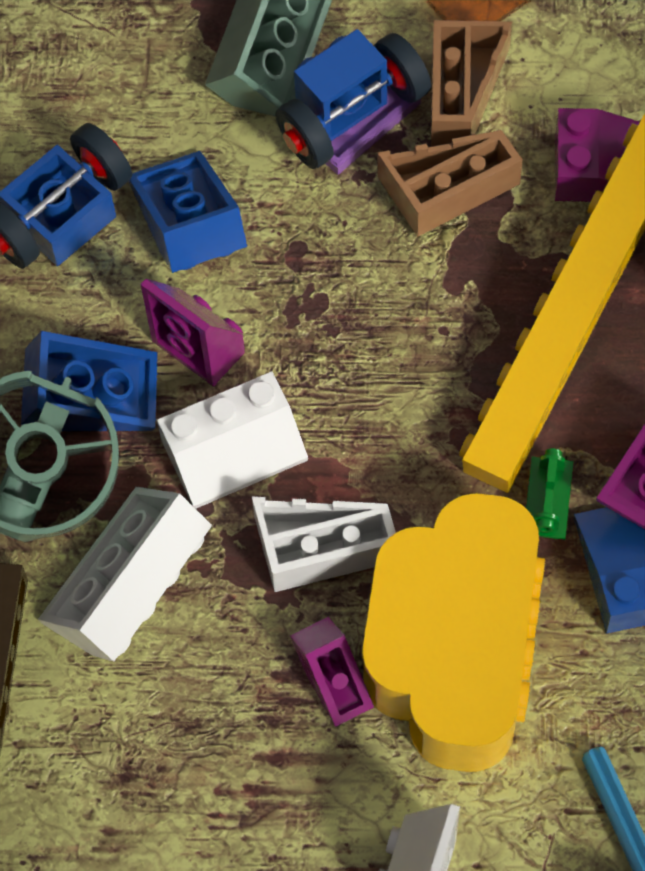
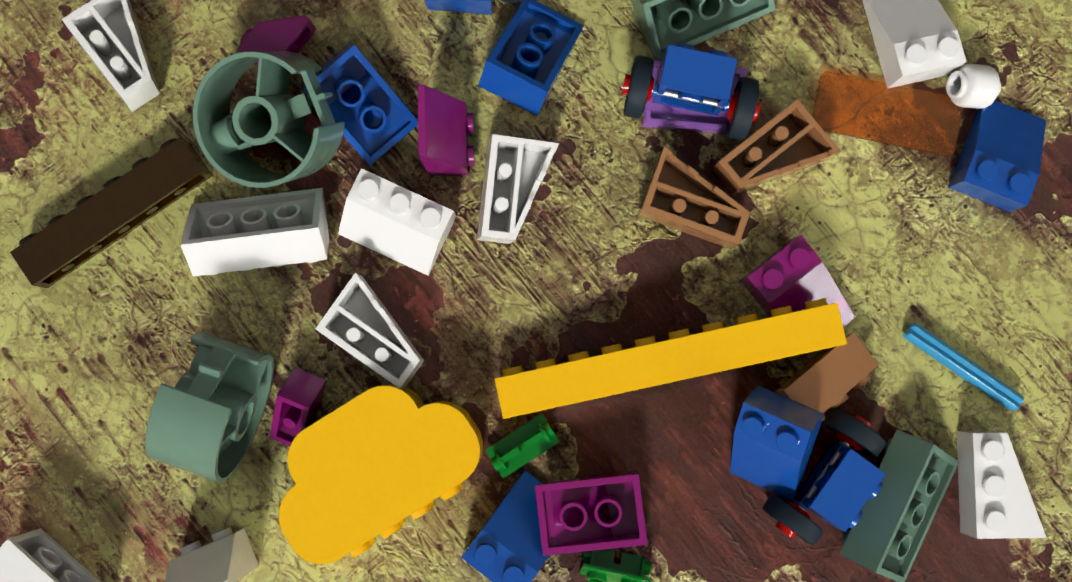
camera: 45 degrees right, 20 degrees up
none -> sand green animal [145,331,274,483]
none -> white wedge [477,134,559,244]

